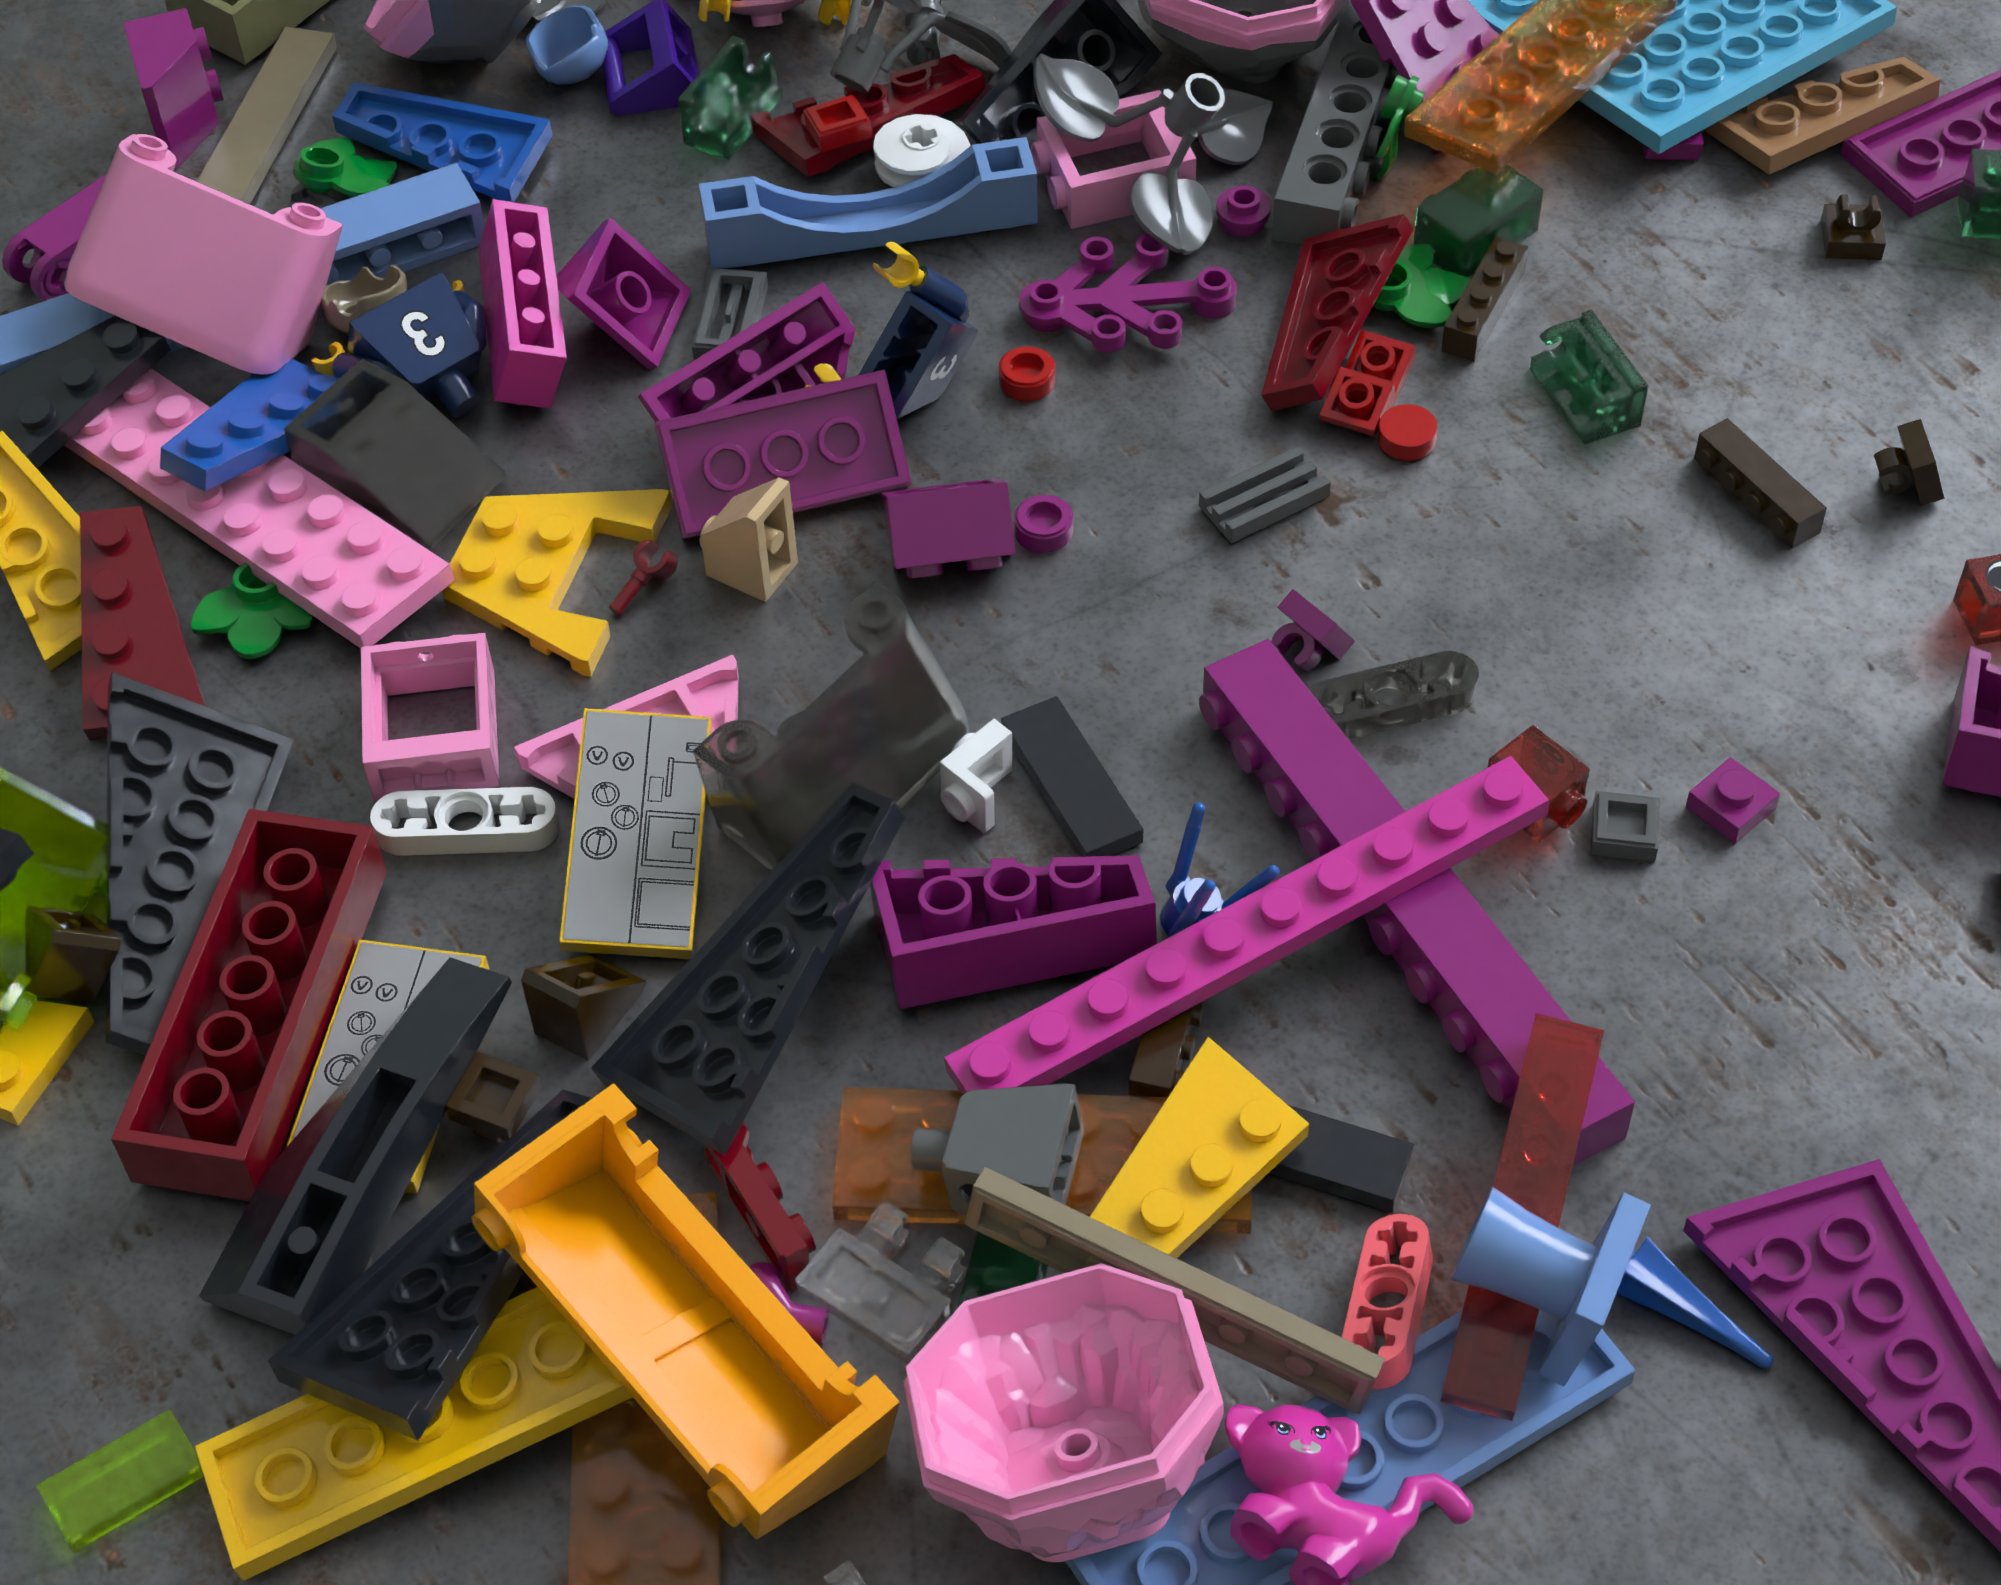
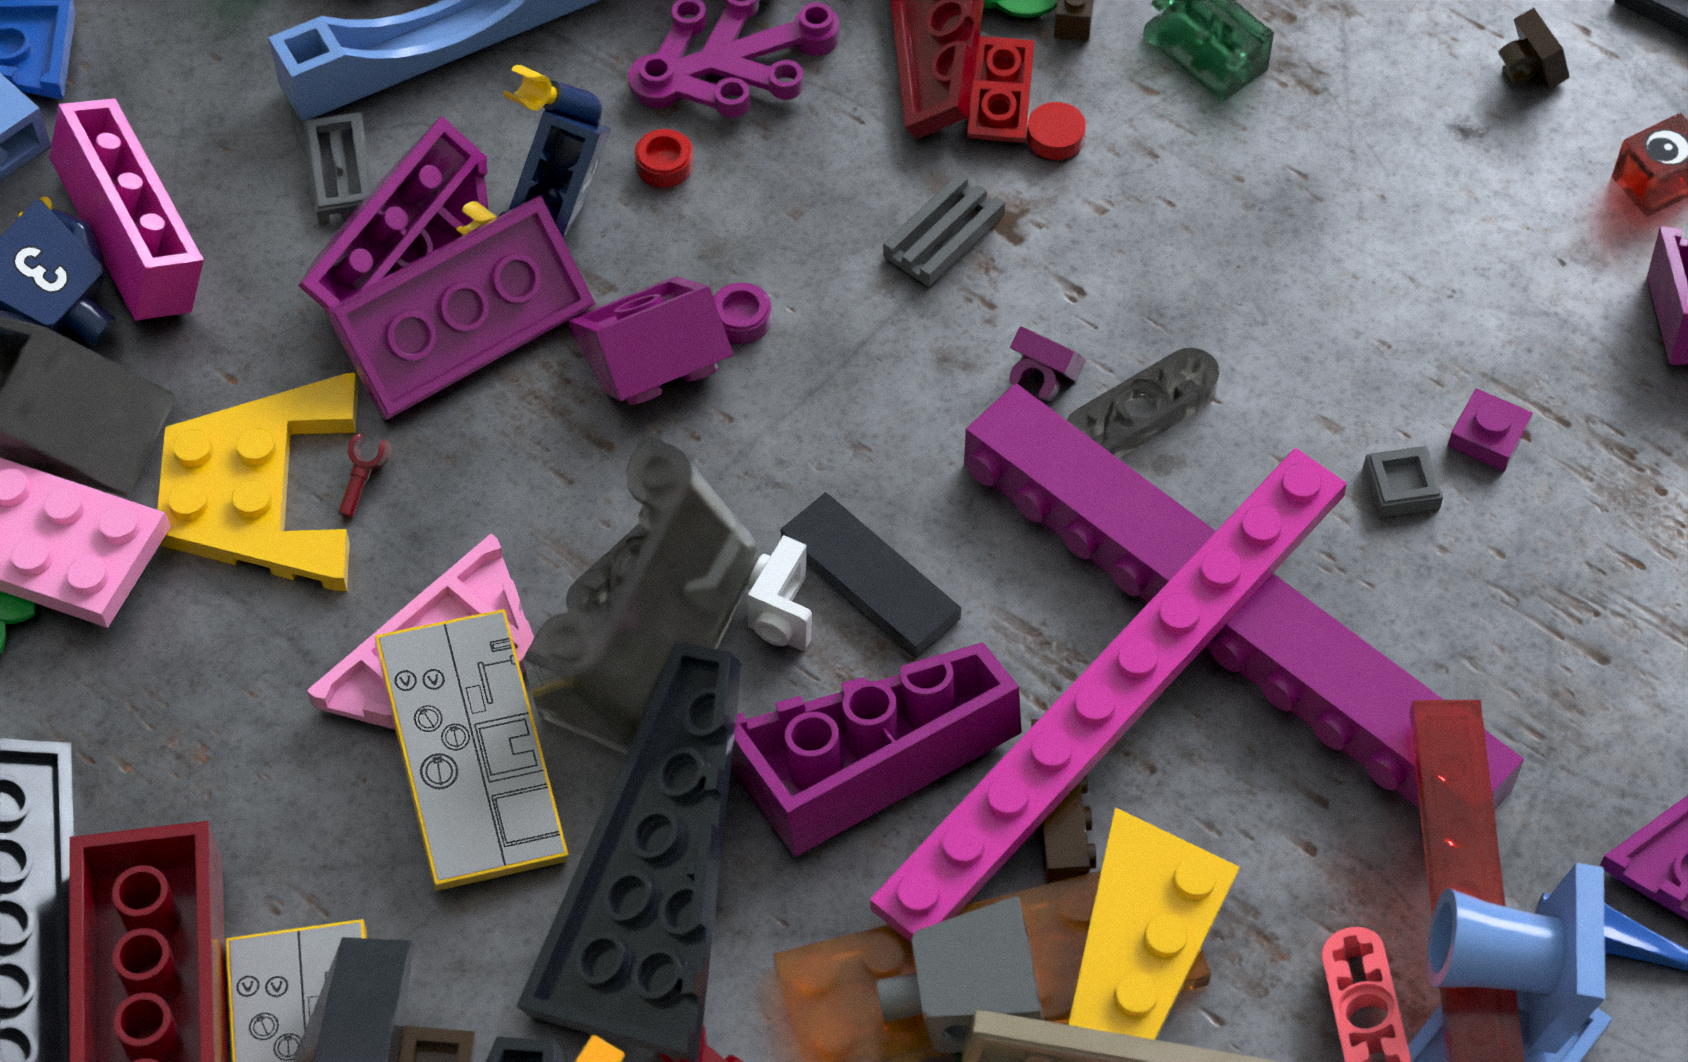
camera: 20 degrees left, 5 degrees up
bright pink window [361,633,500,802] -> none
white beam [370,787,559,856] -> none
dark brown slope [521,954,646,1061] -> none
magenta slope [556,217,692,371] -> none
tan slope [700,478,798,602] -> none
blue plant [1160,802,1280,937] -> none
black tile [1268,1105,1414,1213] -> none
clear red brick [1487,725,1590,842] -> none
dark brown piece [1694,418,1827,549] -> none

